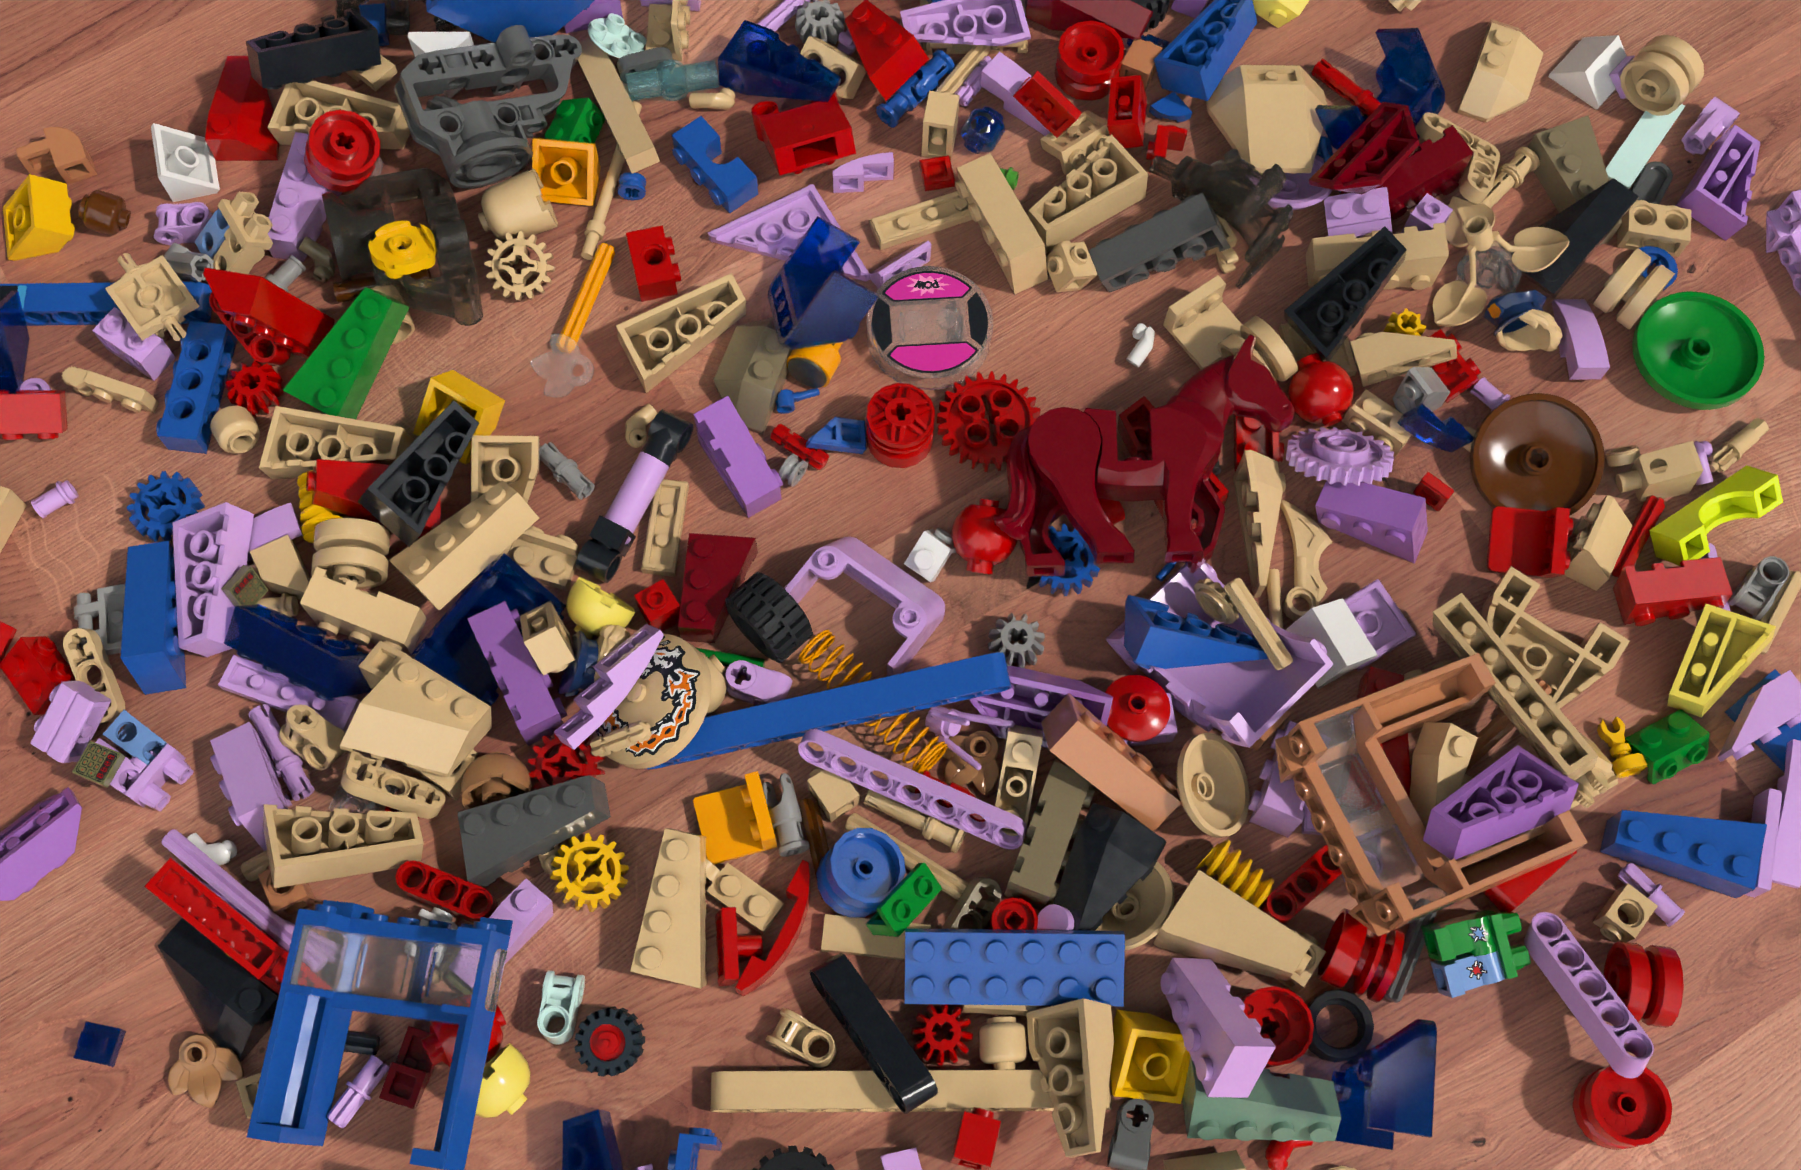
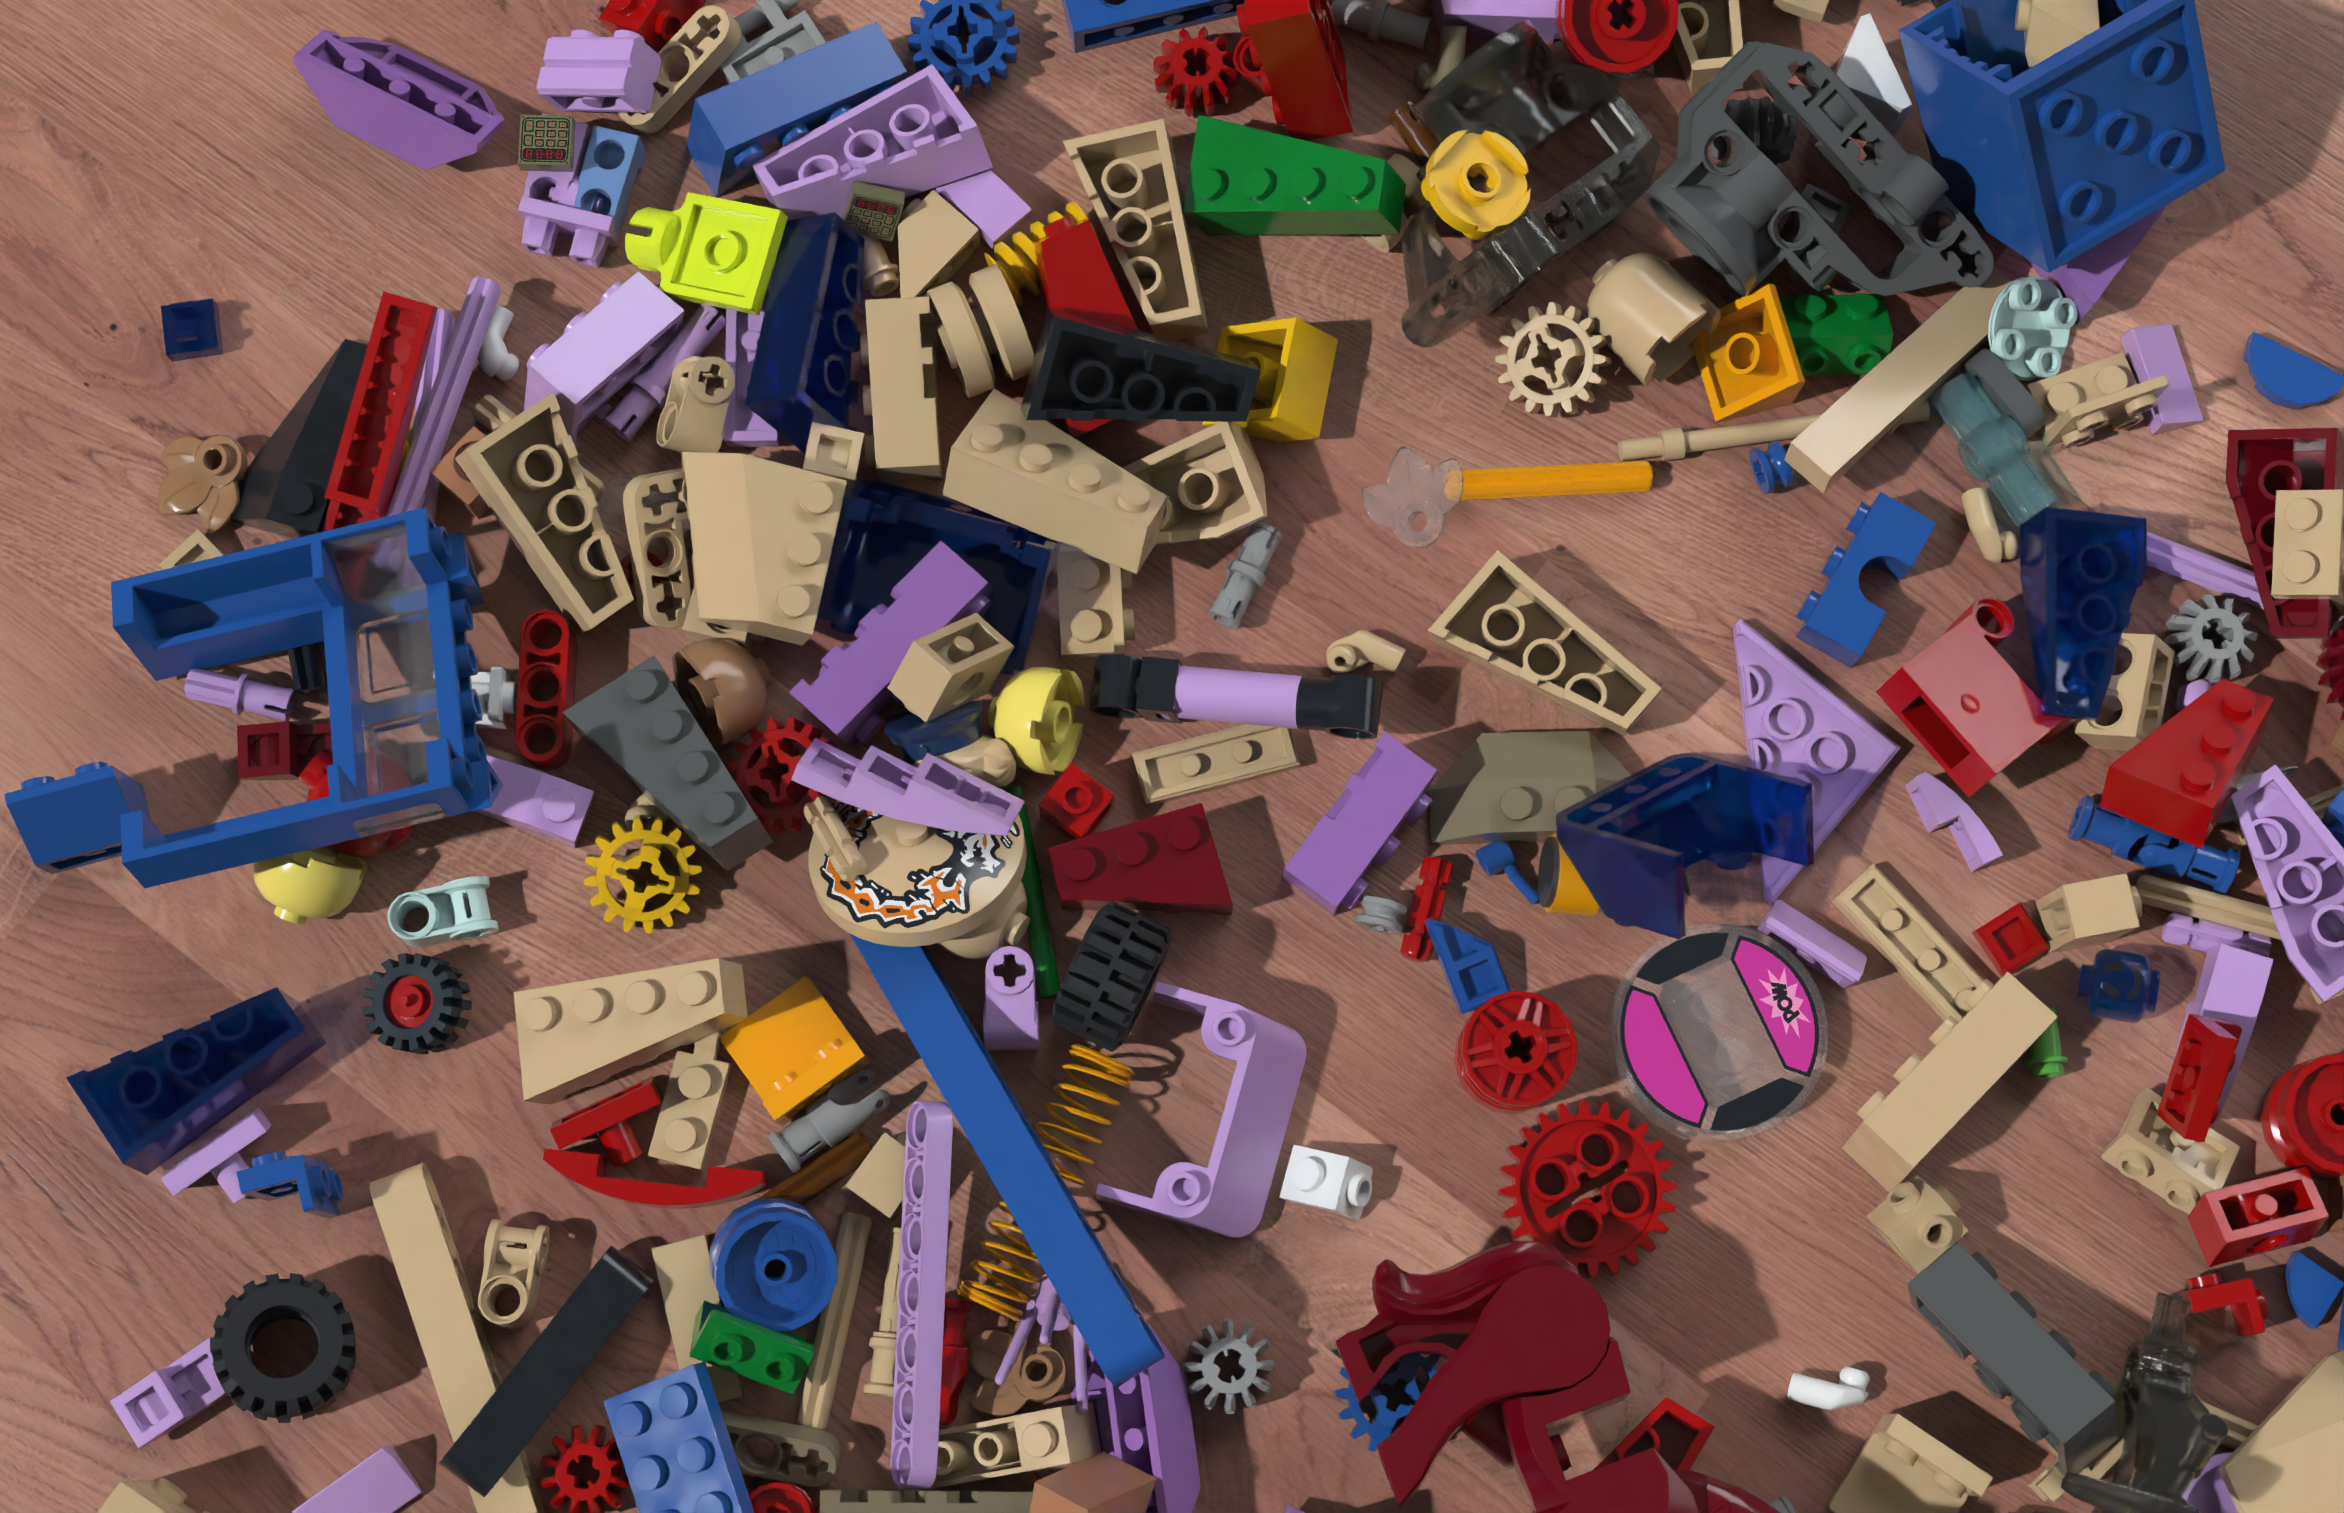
camera: 70 degrees right, 10 degrees up
tan head [210,405,260,454] -> none
red brick [626,225,682,302] -> none
red brick [952,498,1017,574] -> none
tan wedge [1028,134,1148,254] -> none
none -> neon yellow plate [625,192,788,316]

